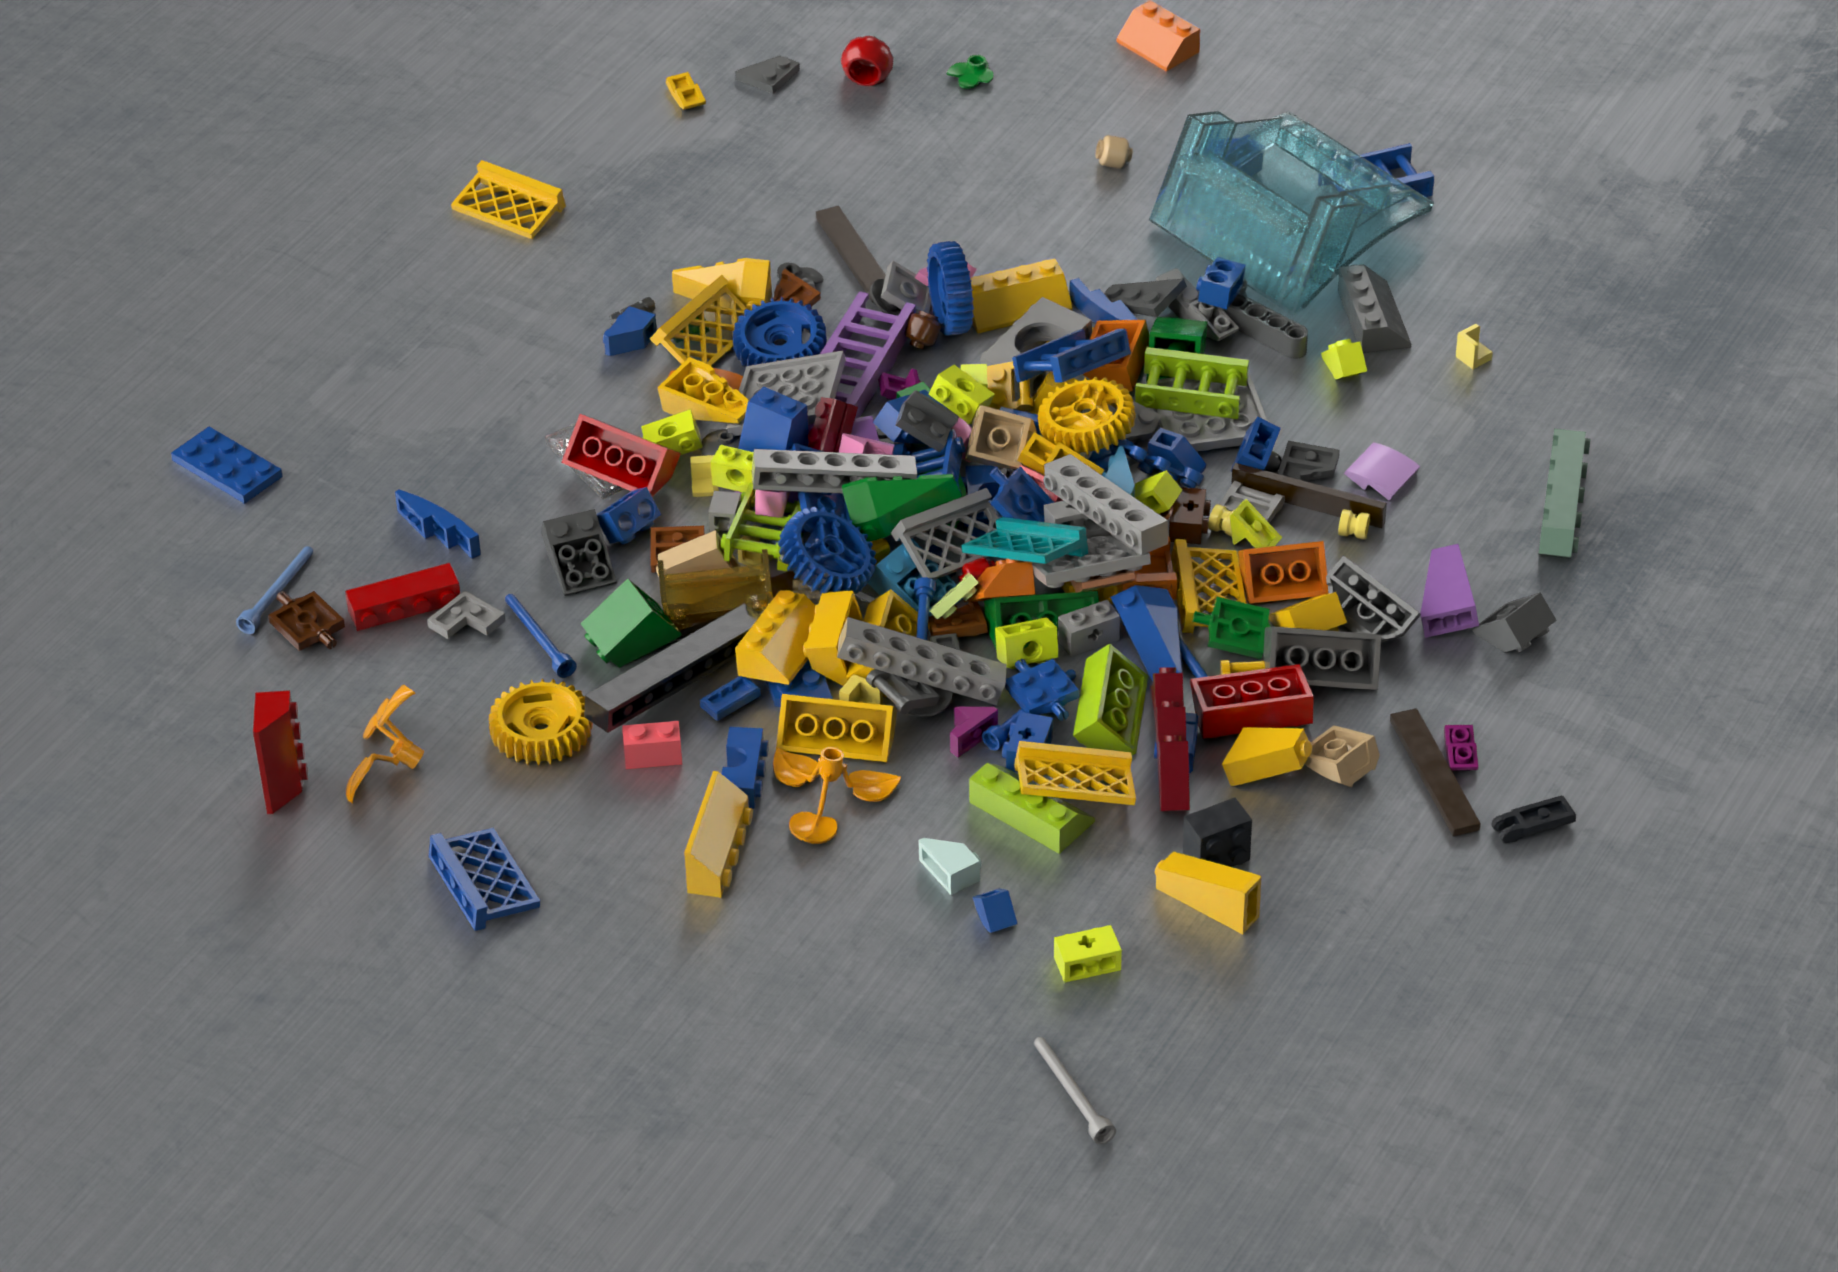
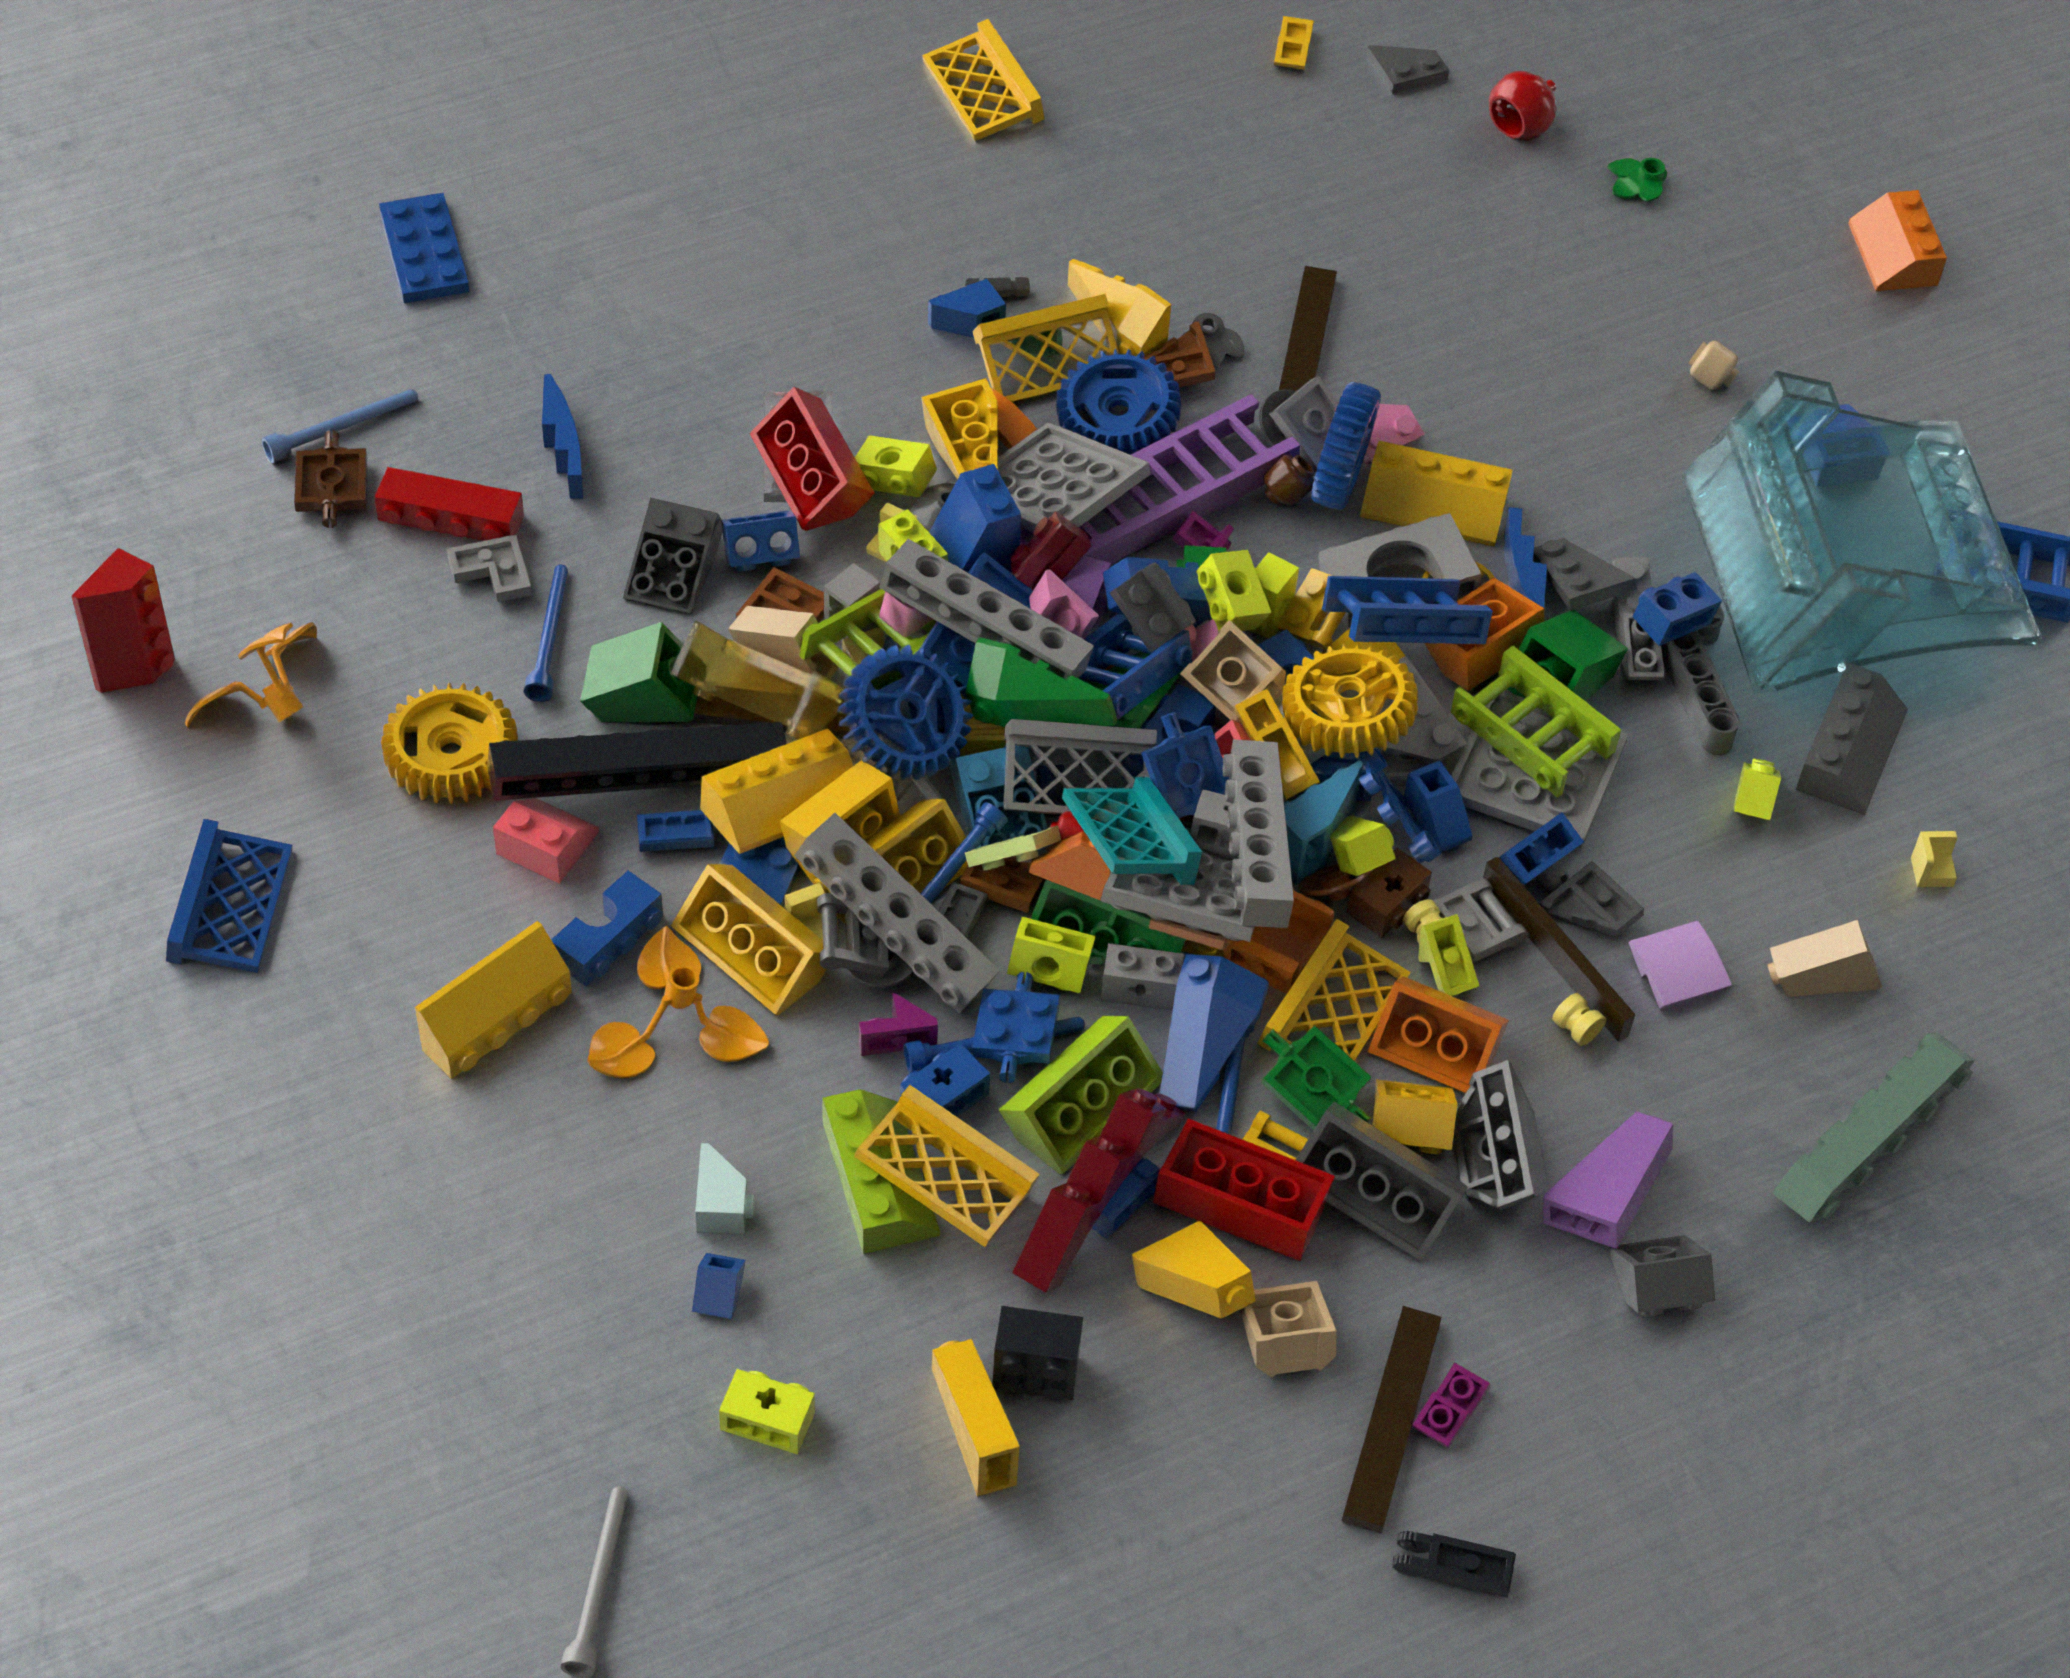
camera: 30 degrees right, 10 degrees up
none -> tan slope [1767,920,1882,997]

